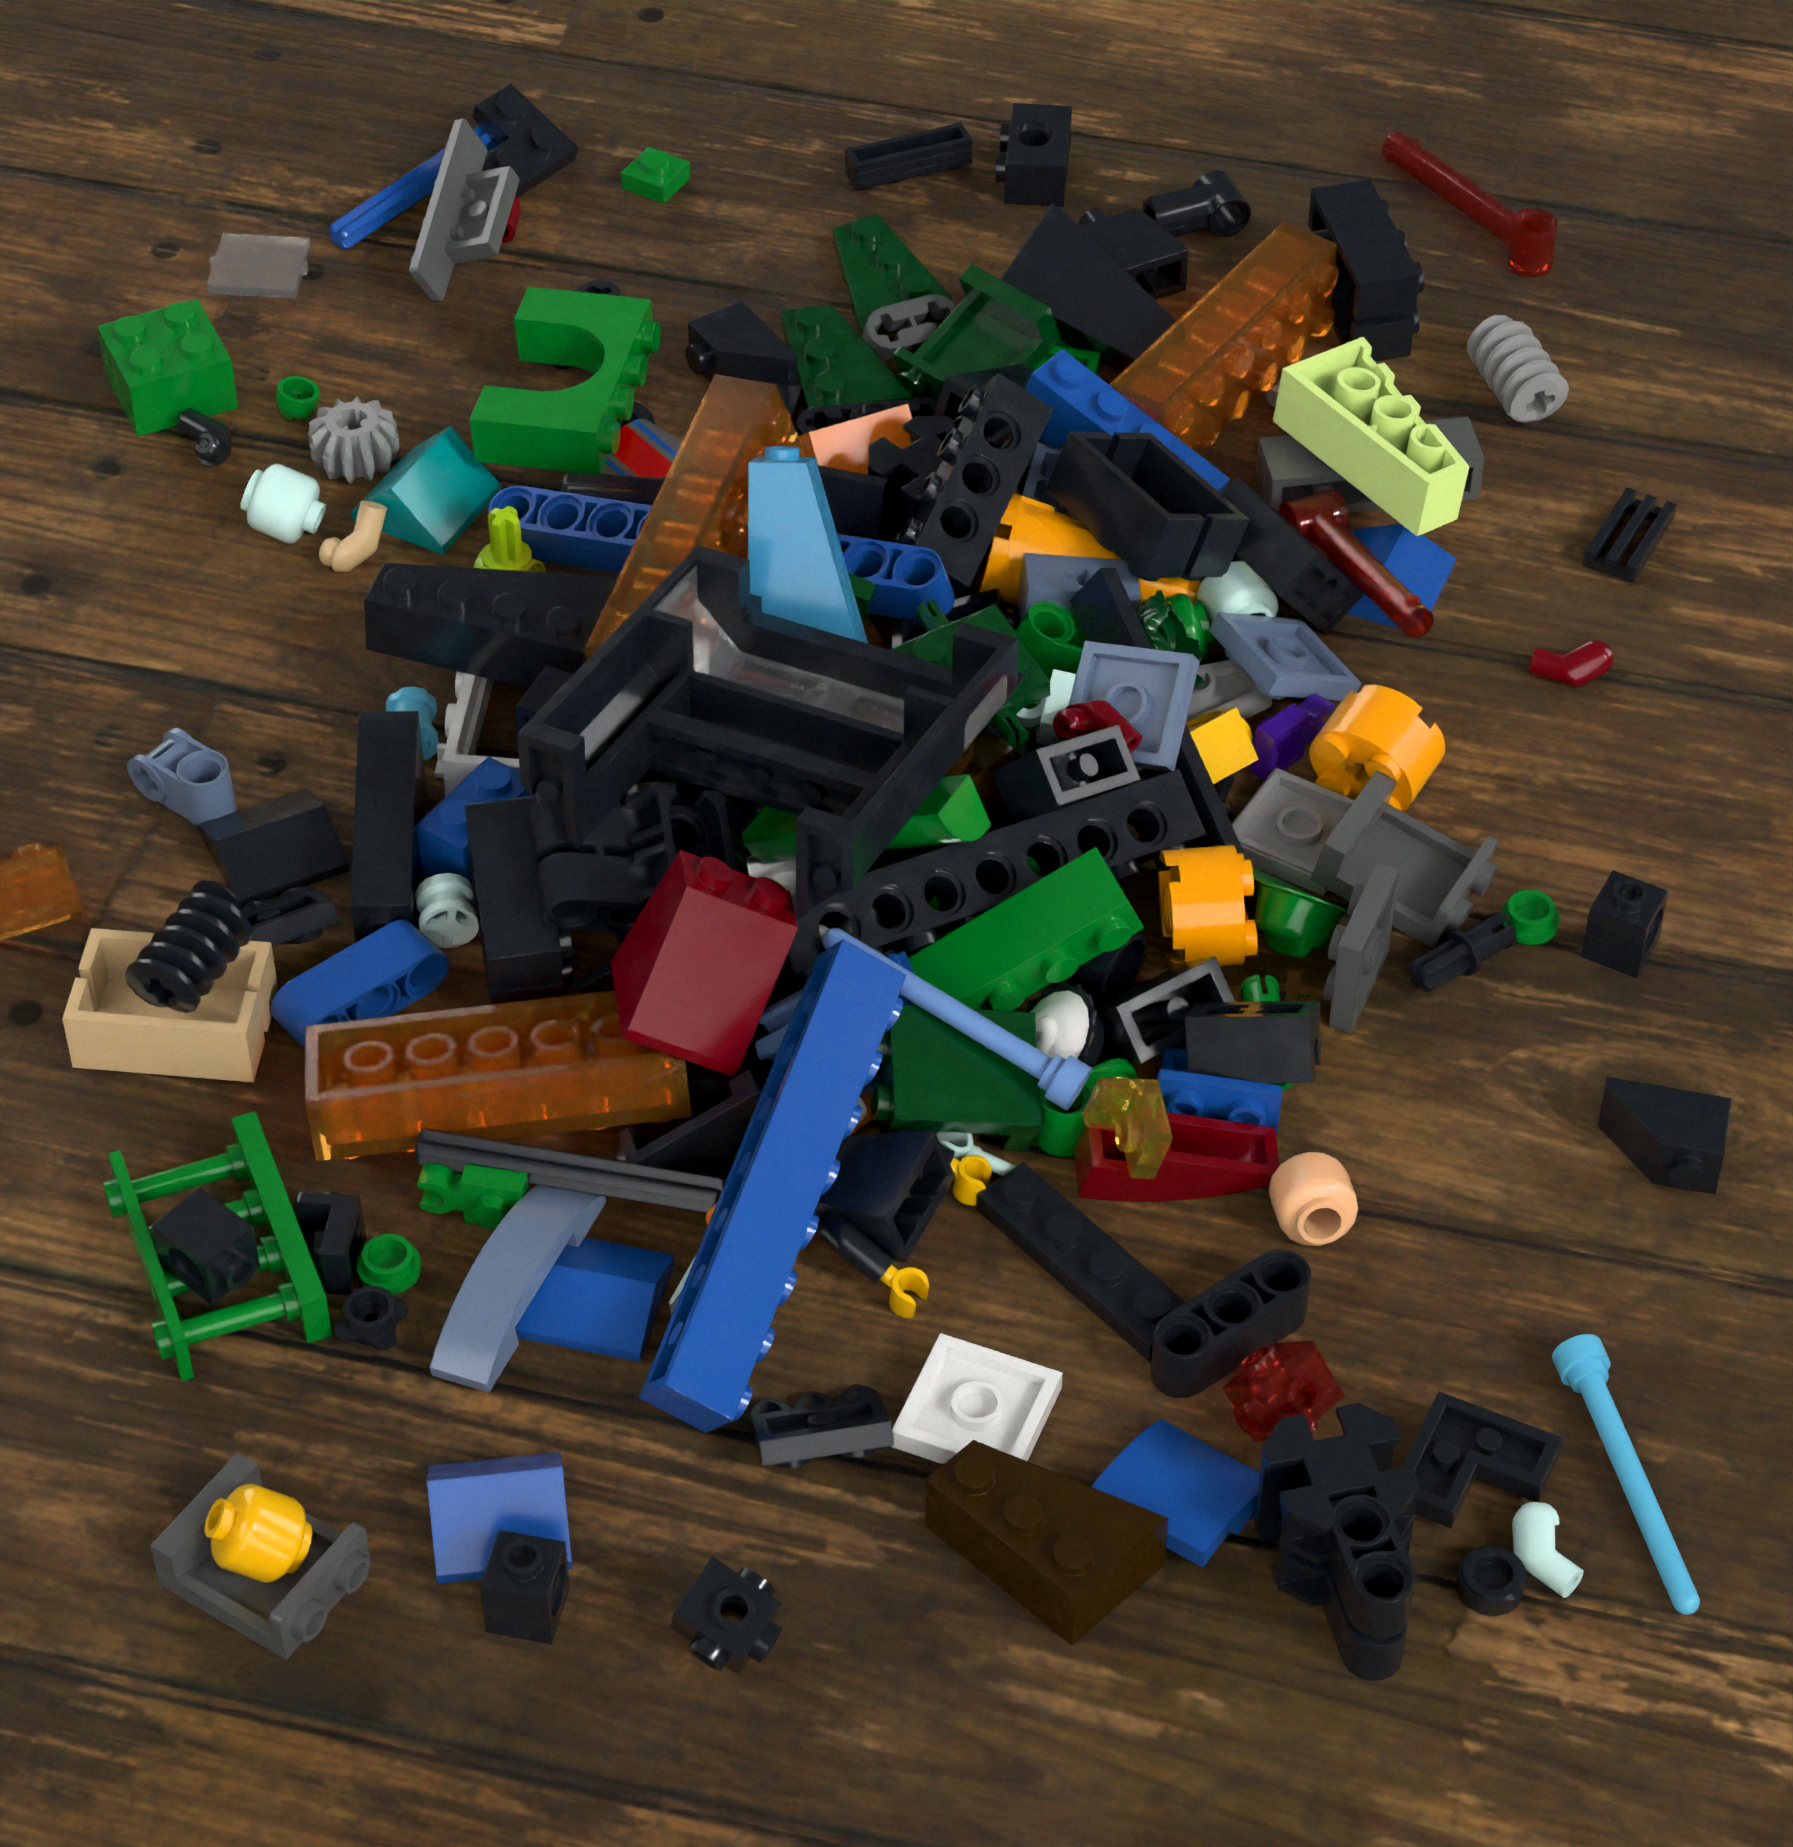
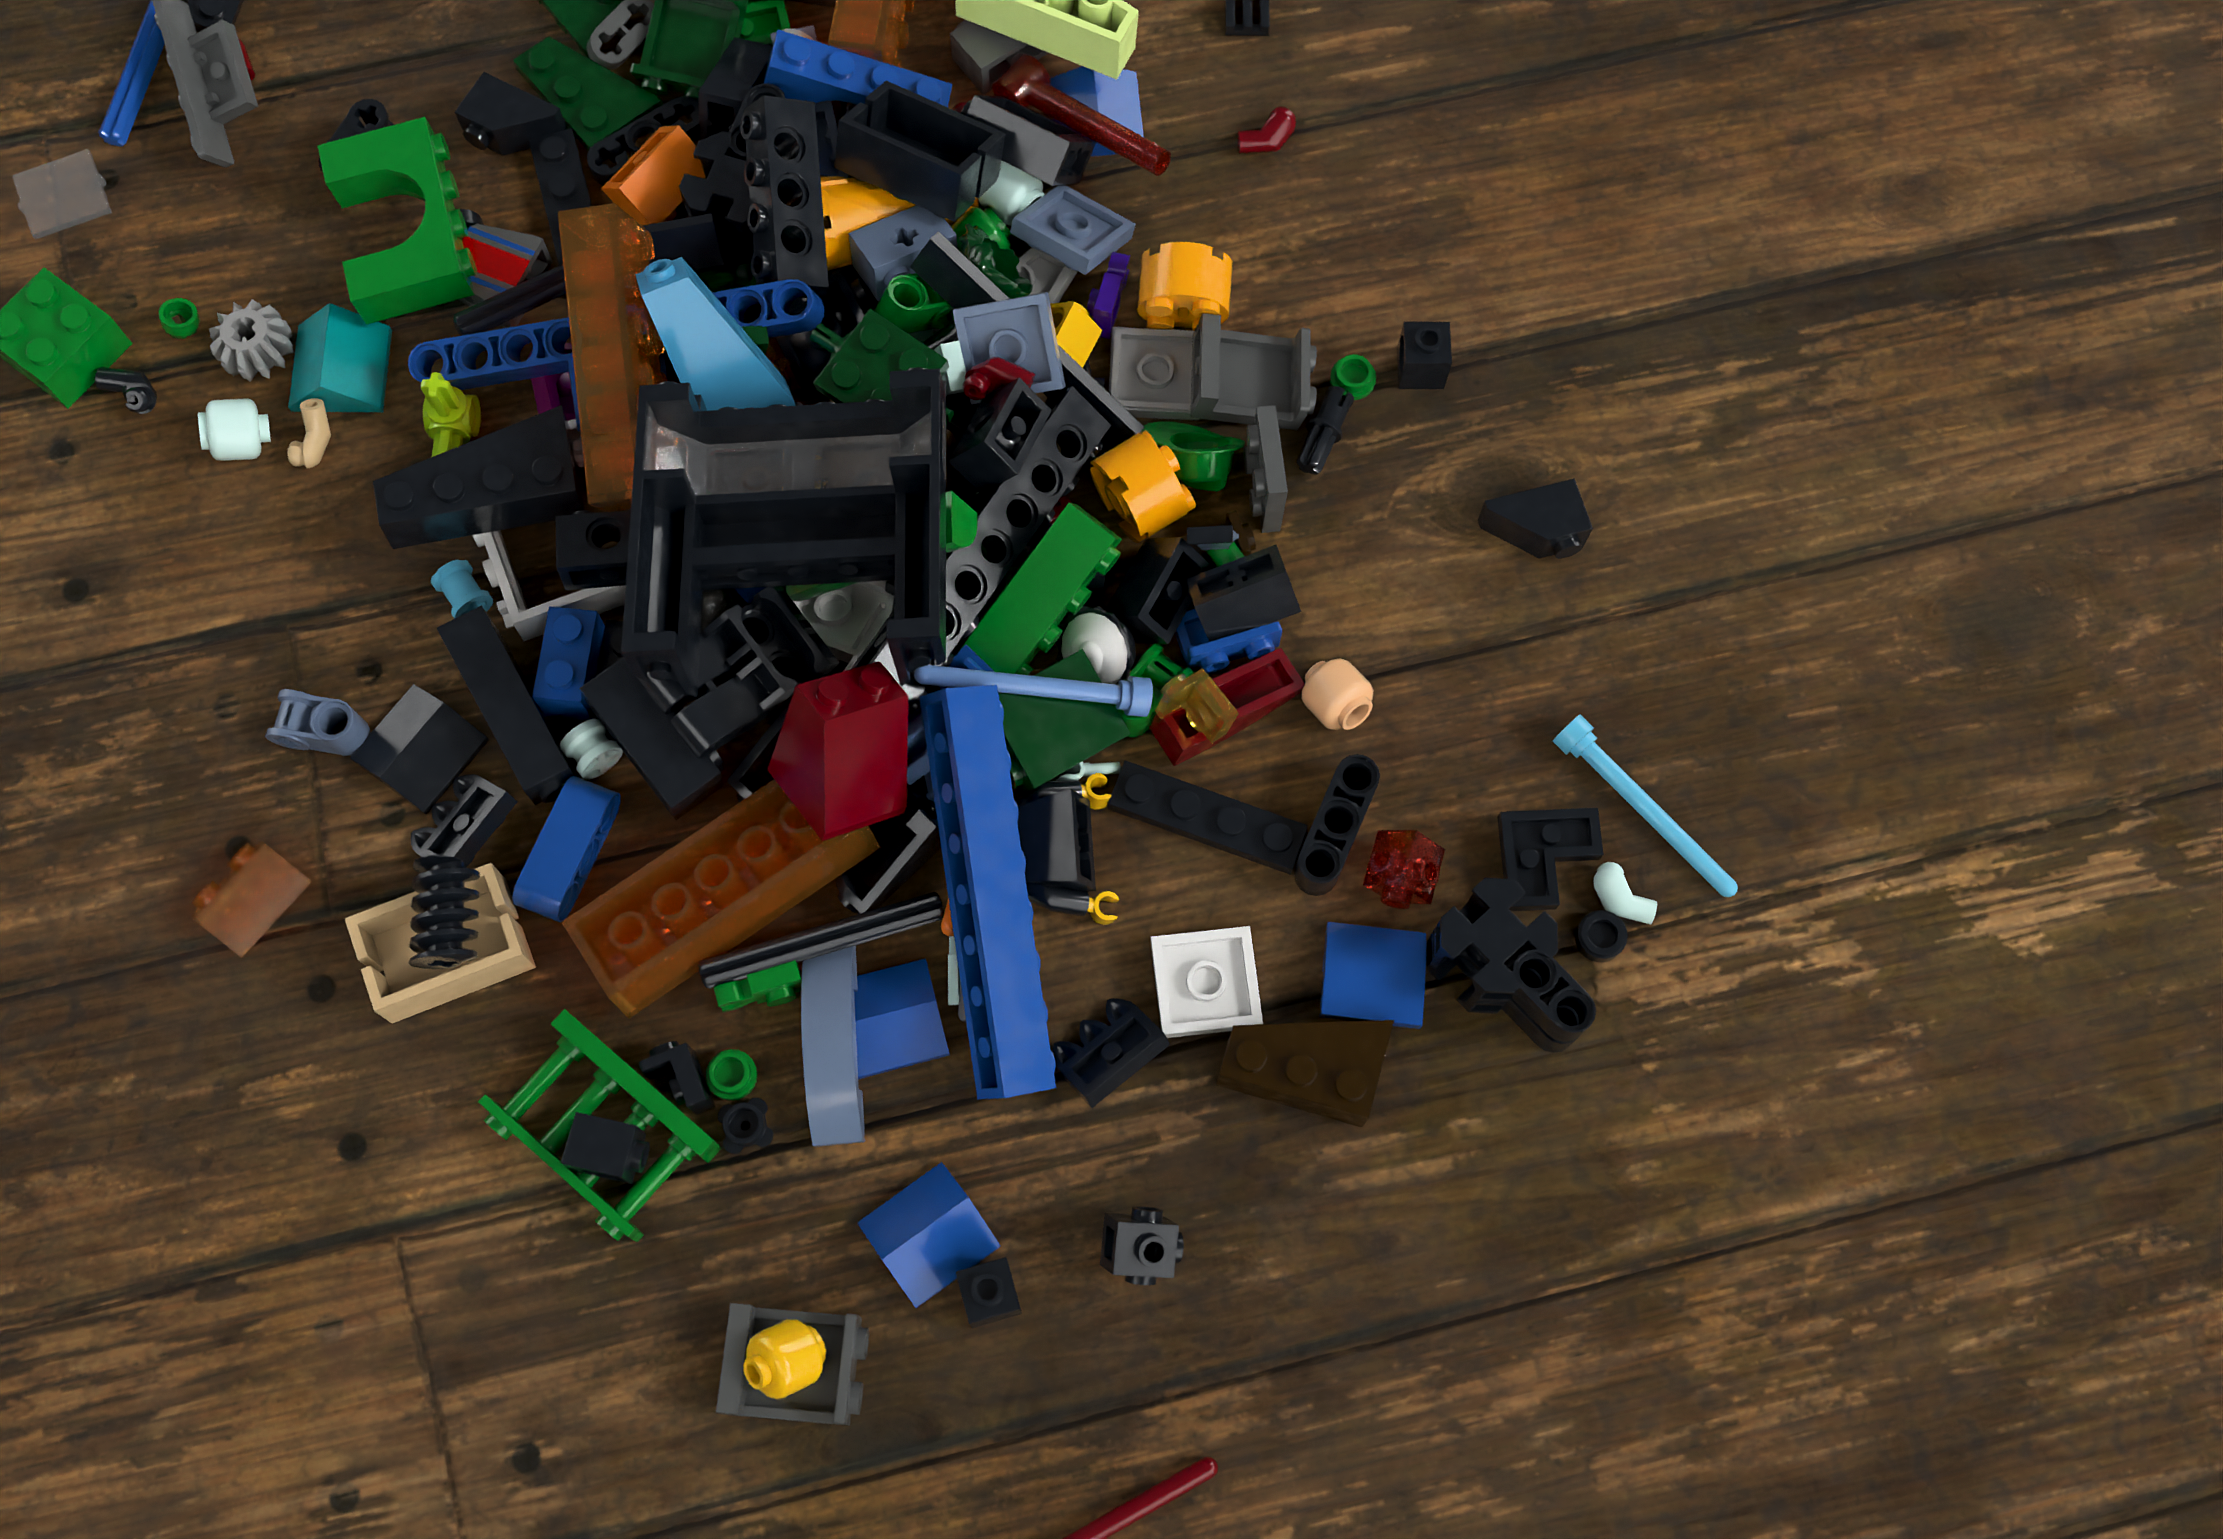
camera: 30 degrees left, 25 degrees up
none -> black piece [1187,525,1239,550]

